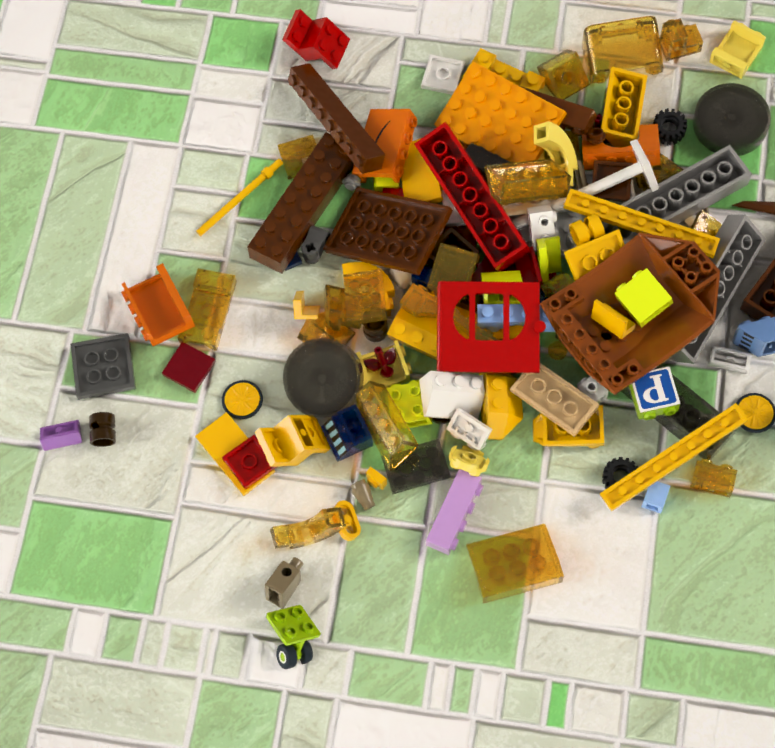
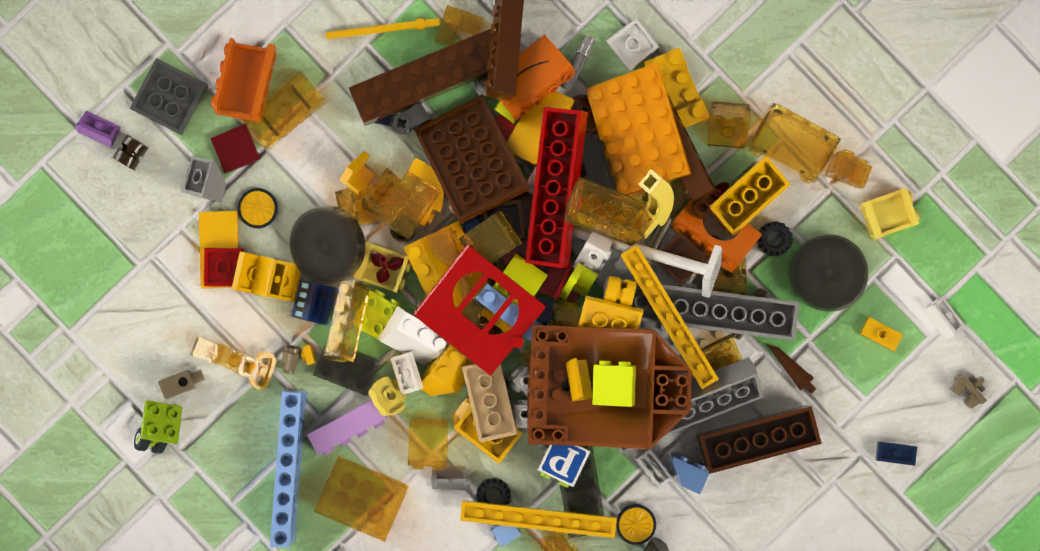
camera: 30 degrees right, 20 degrees up
none -> light grey slope [182,156,226,203]
none -> light blue tile [270,389,307,548]
none -> clear yellow panel [408,418,449,470]
none -> light grey hinge [431,470,470,489]
none -> white brick [507,366,528,397]
none -> light grey axle [561,35,596,90]

